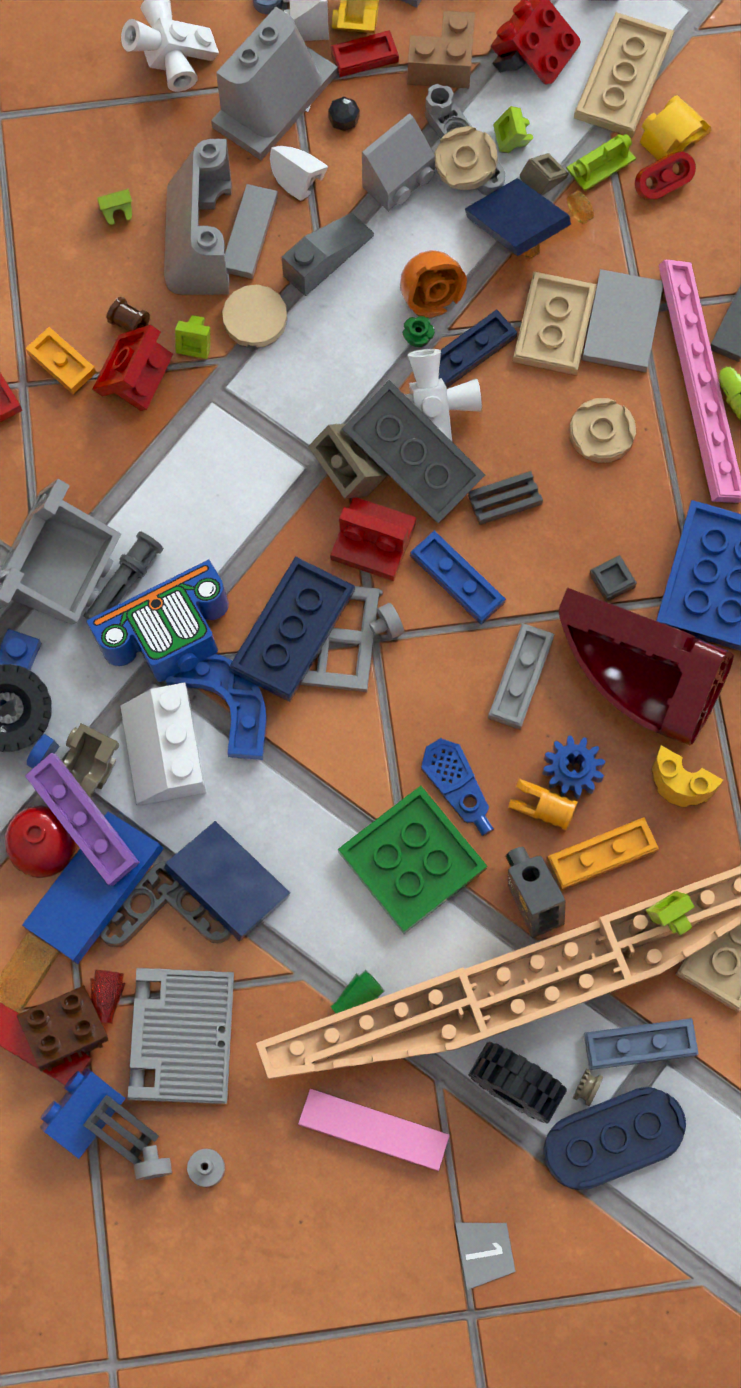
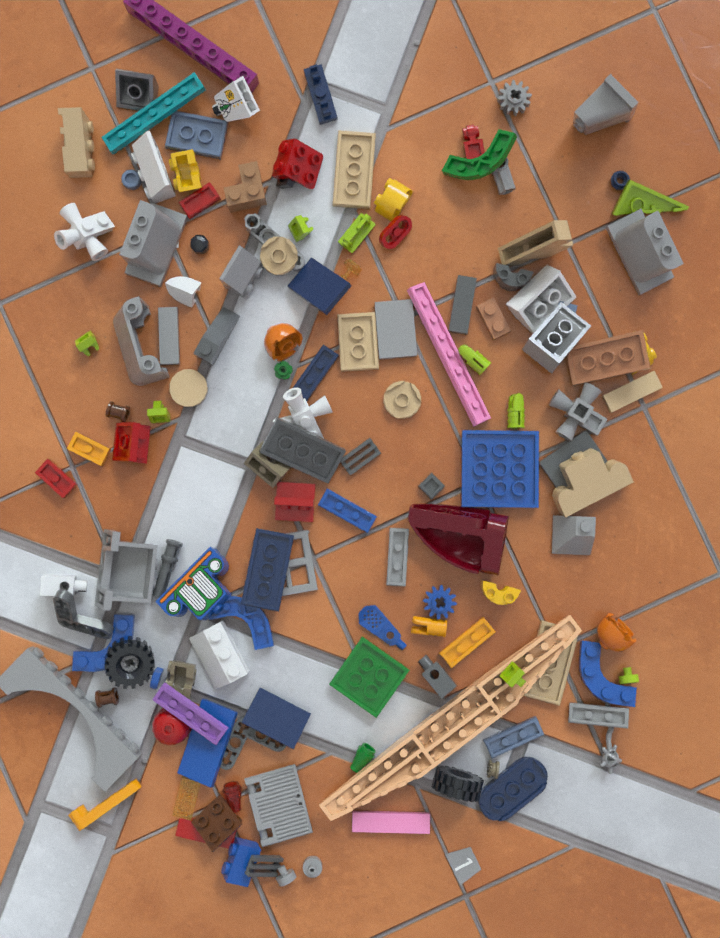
camera: 15 degrees left, 15 degrees up
light grey tile [369,603,404,639] -> none
dark tan slope [519,153,569,195] -> none

